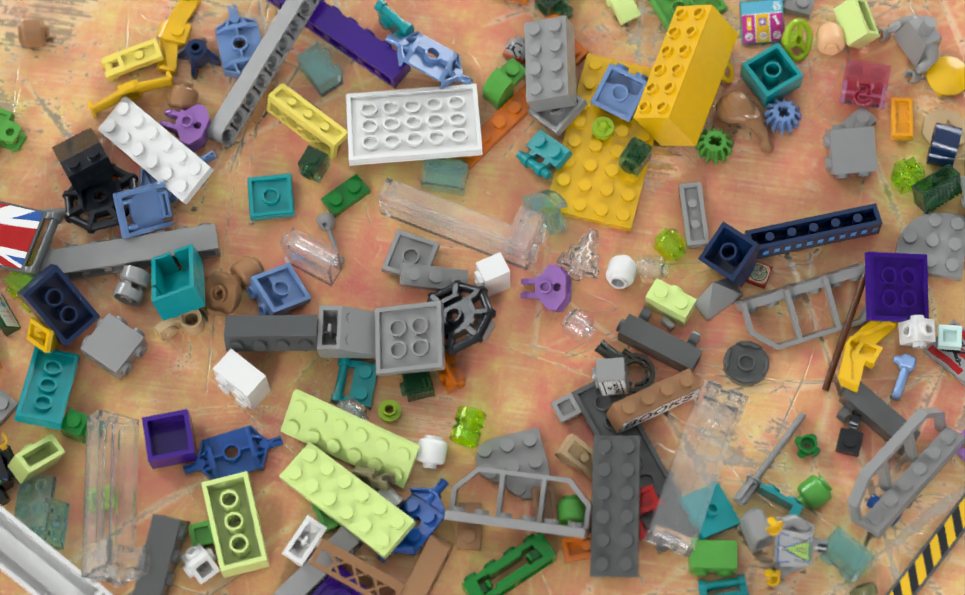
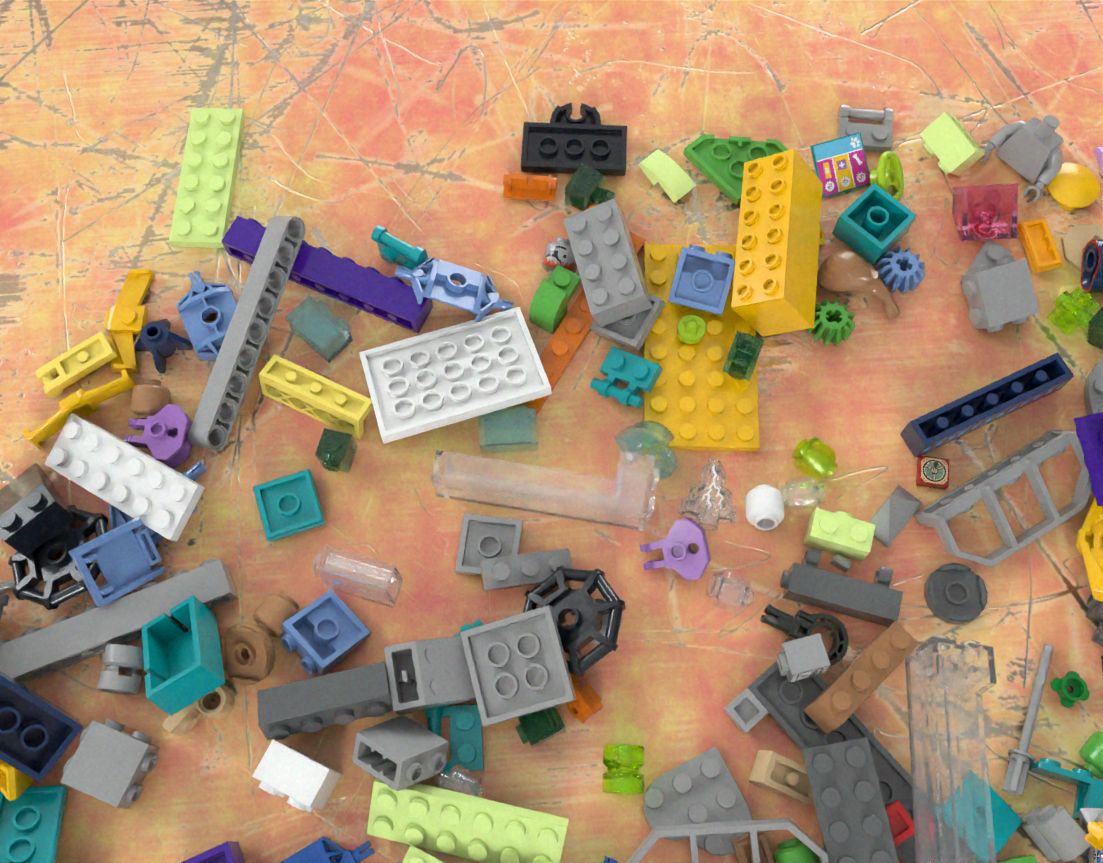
camera: 15 degrees left, 0 degrees up
light grey hinge [316,213,344,265] -> none
green plate [321,173,370,218] -> none
lime plate [378,399,401,422] -> none
white head [416,435,448,469] -> none
white piece [474,252,511,297] -> none
light grey plate [678,182,709,249] -> none
dark blue slope [698,221,760,288] -> none
light nougat head [816,22,845,55] -> none
reddish brown axle [822,274,865,391] -> none
none -> light grey brick [352,715,449,791]

